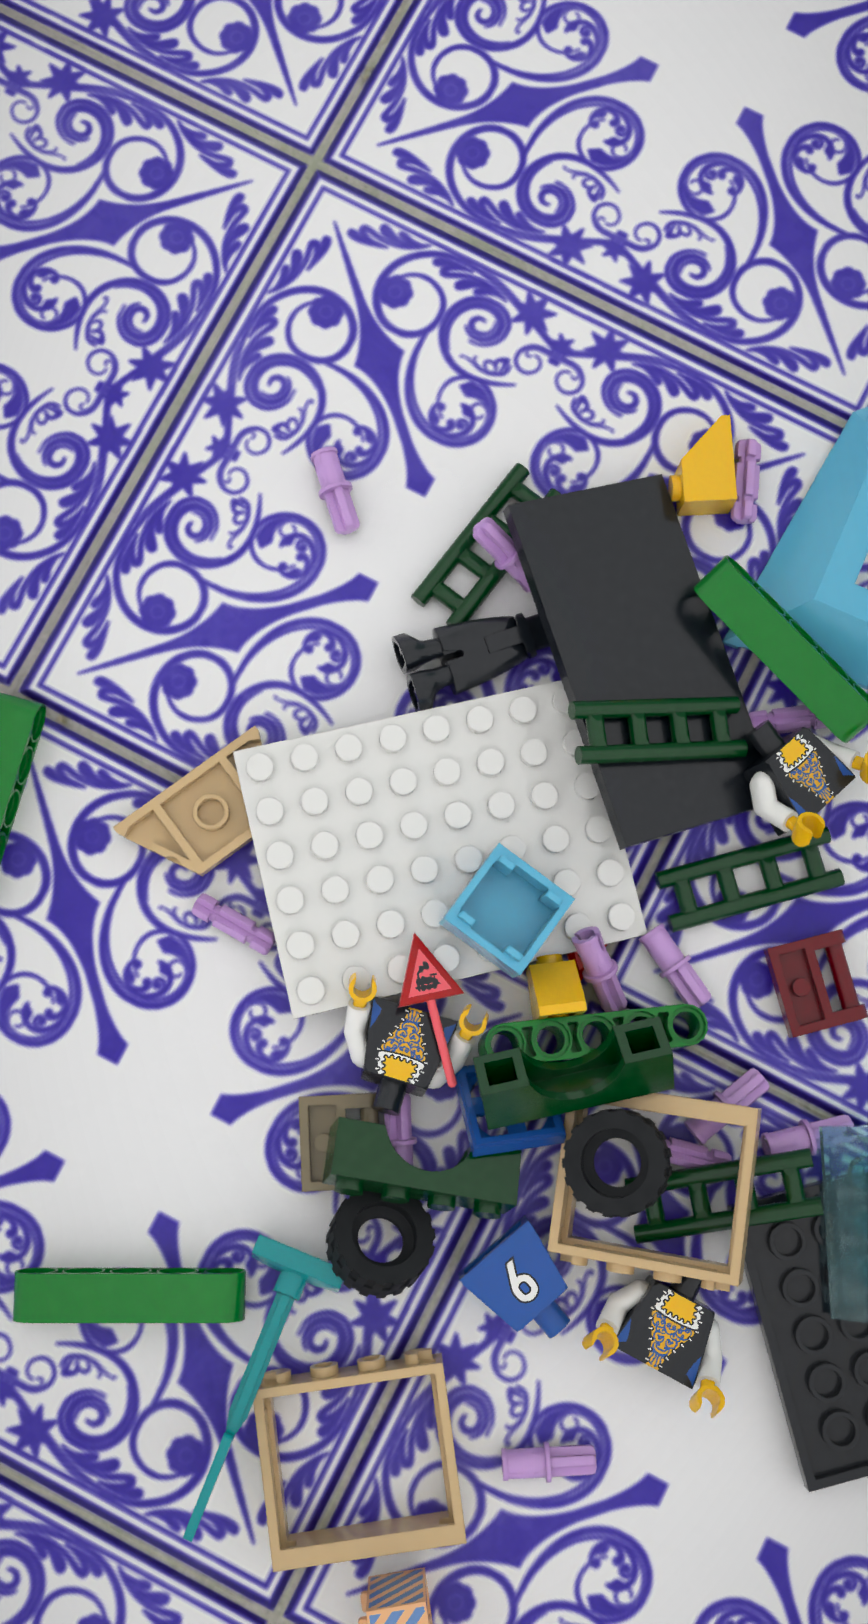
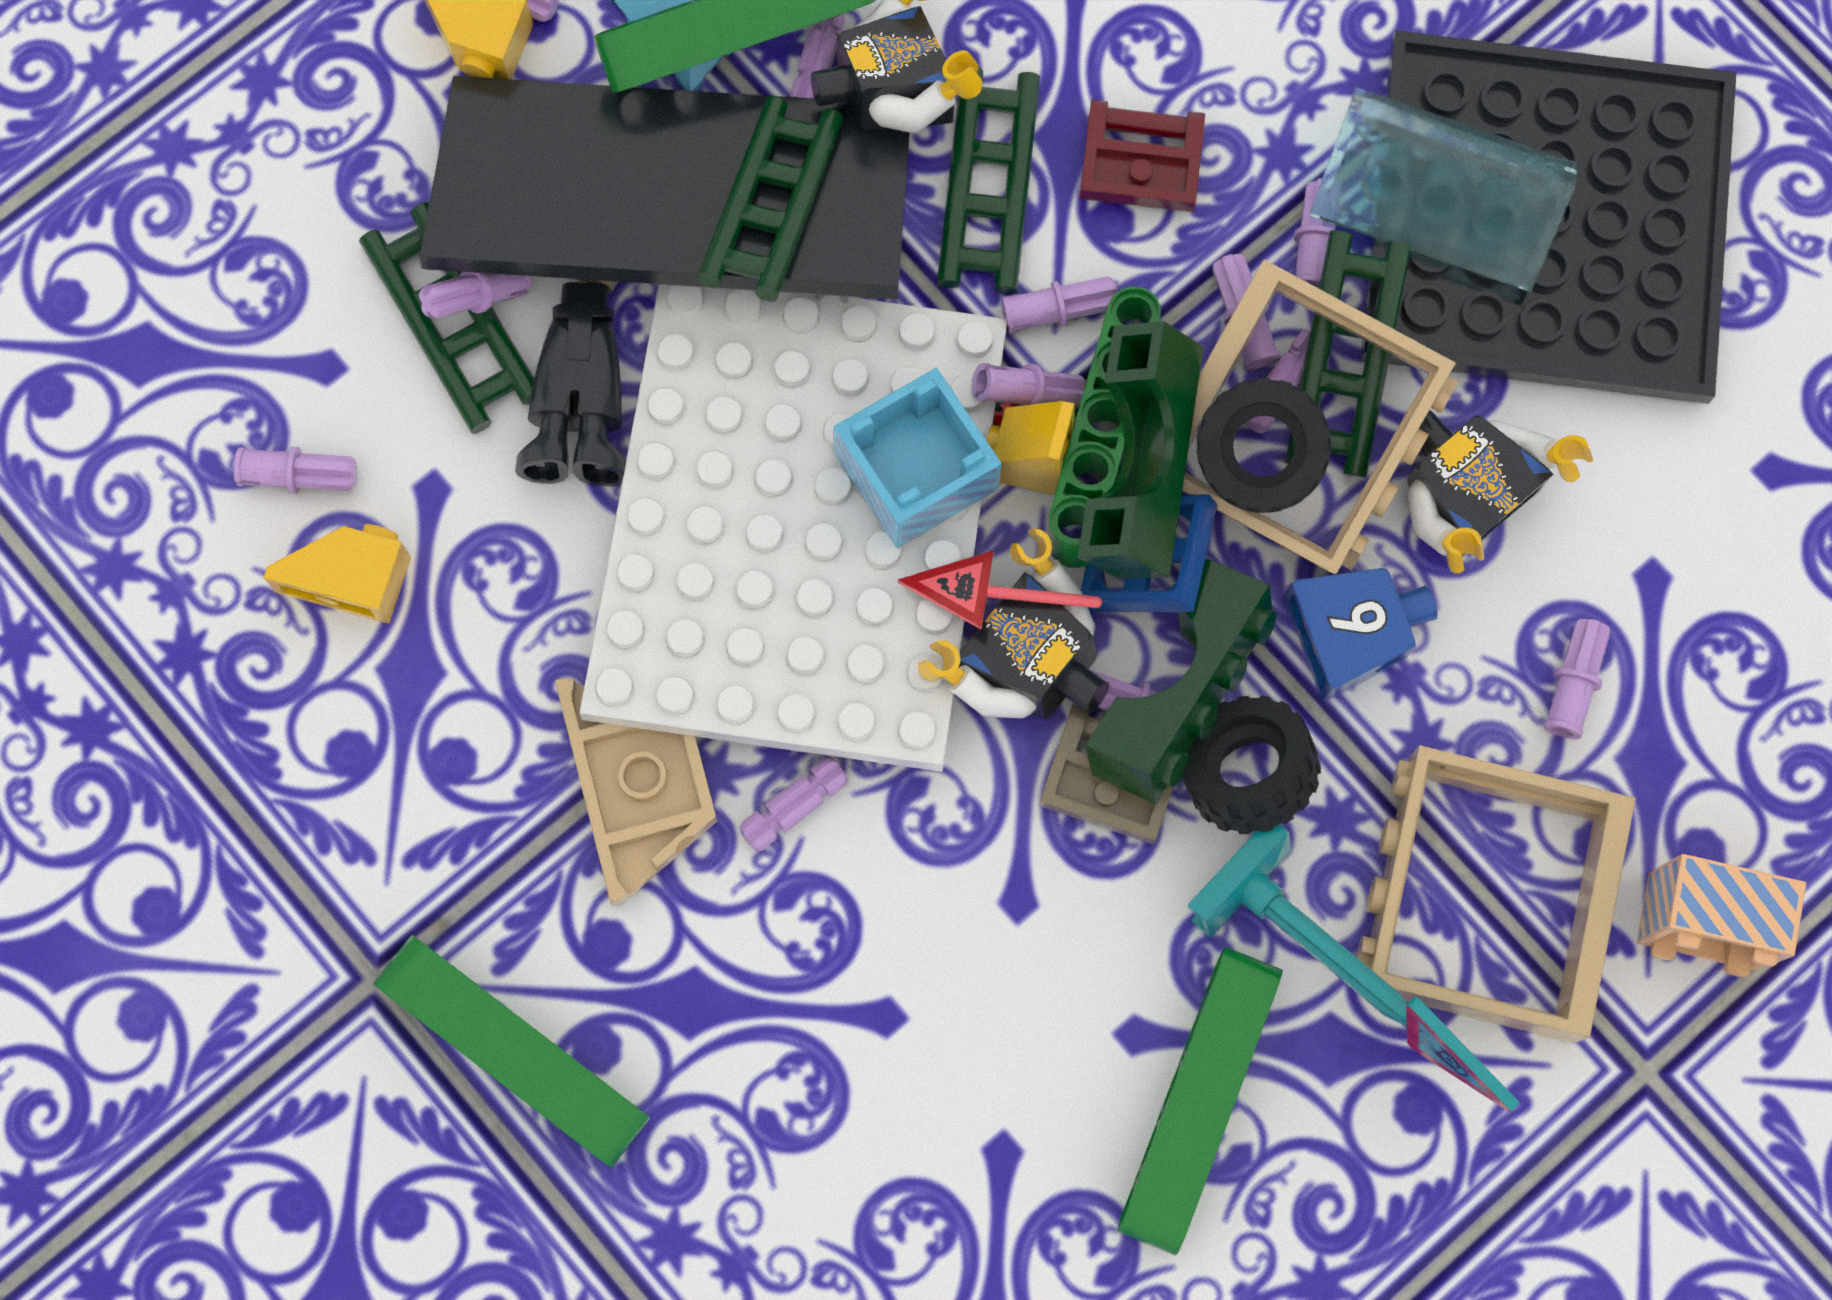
camera: 65 degrees left, 5 degrees down
none -> yellow slope [263,524,411,624]

